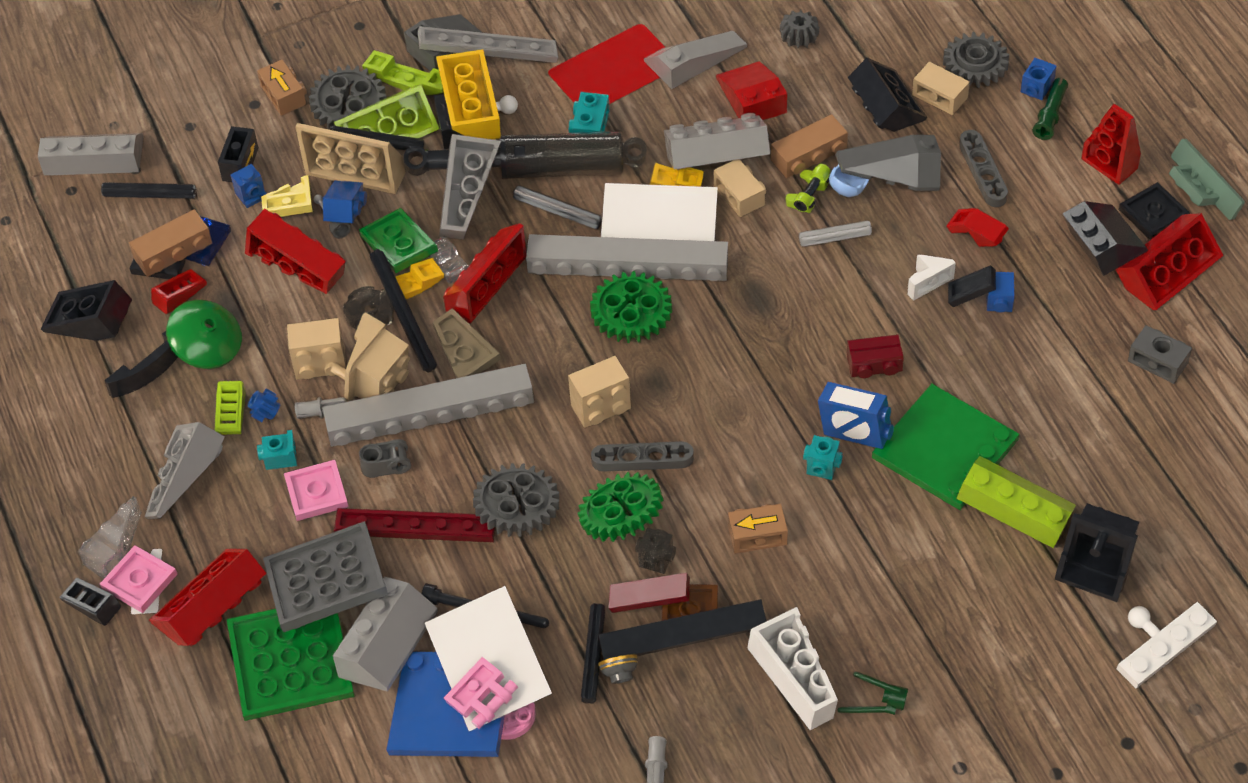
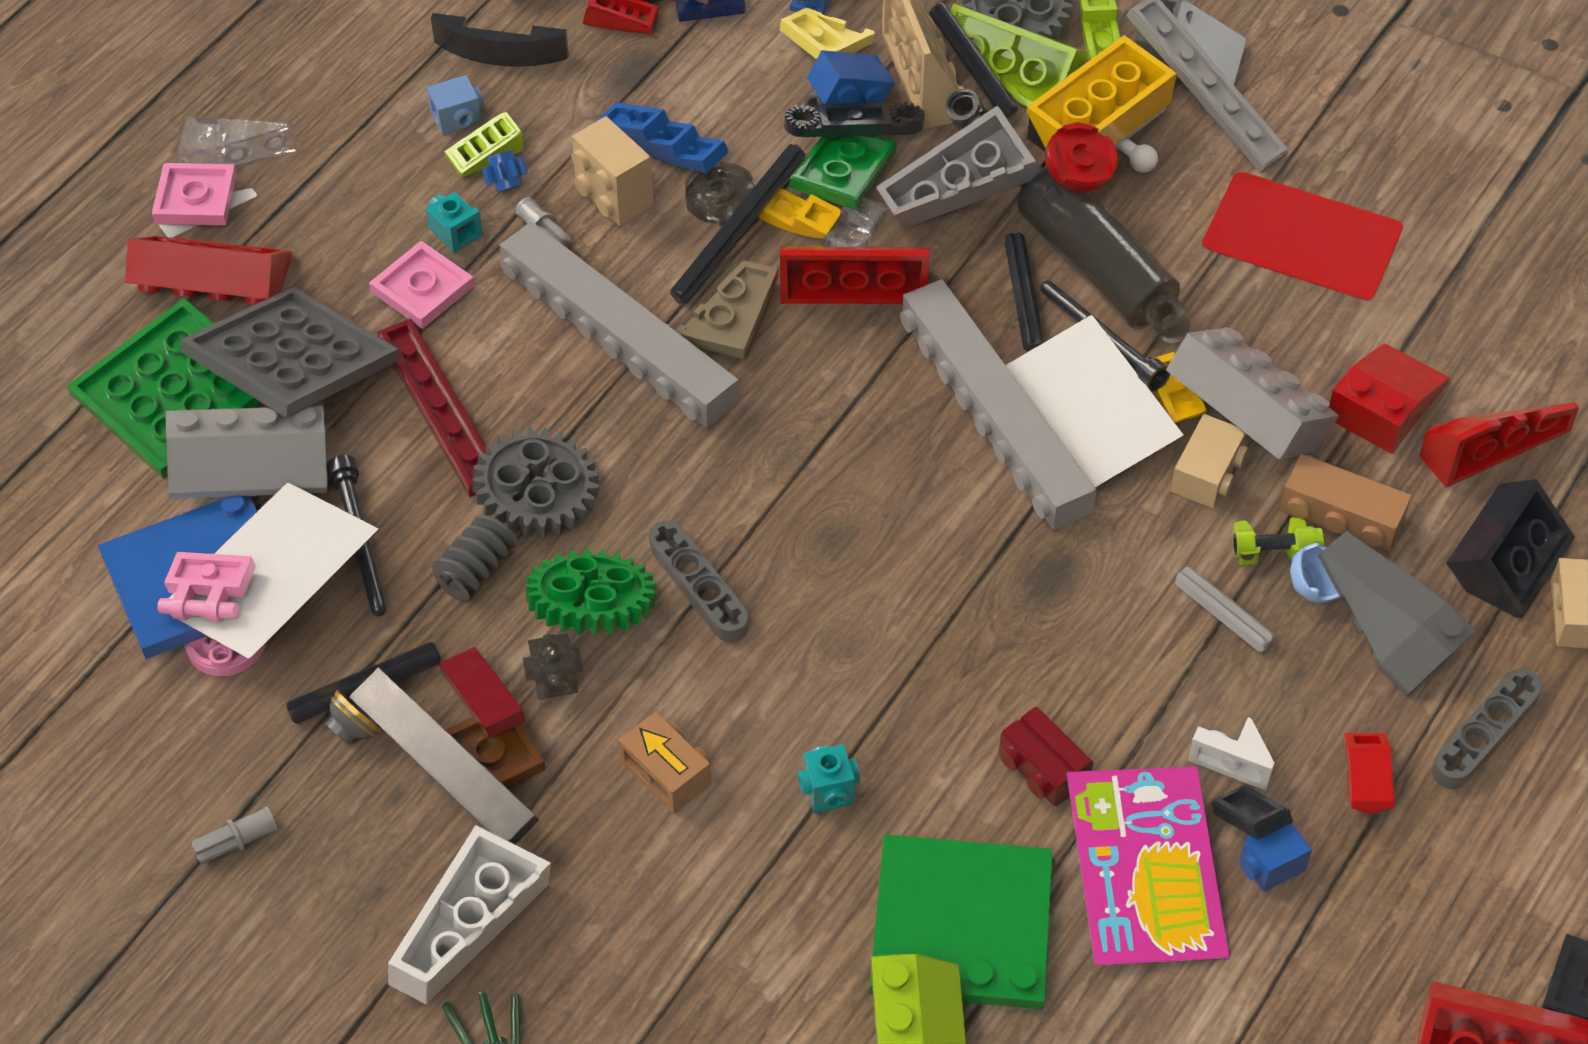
camera: 55 degrees right, 0 degrees up
black slope [59,578,121,626] -> none
light grey wedge [145,422,225,519] -> none
green dish [166,300,242,369] -> none
red wedge [245,208,346,294] -> none
tan piece [331,312,410,402] -> none
dark grey piece [359,439,411,478] -> none
teal brick [568,92,610,147] -> none
tan brick [568,356,631,428] -> none
green gear [590,271,672,343] -> none
light grey wedge [644,31,747,89] -> none
dark grey gear [780,10,820,48] -> none
blue brick [818,382,894,449] -> none
black slope [1062,201,1148,276] -> none
none -> medium blue brick [427,75,484,135]
none -> dark grey piece [432,515,518,601]
none -> blue slope [594,103,729,173]
none -> black plate [784,102,925,138]
none -> black piece [1040,280,1170,392]
none -> red tile [1045,122,1118,192]
none -> sticker [1067,766,1230,965]
none -> red wedge [1419,402,1579,488]

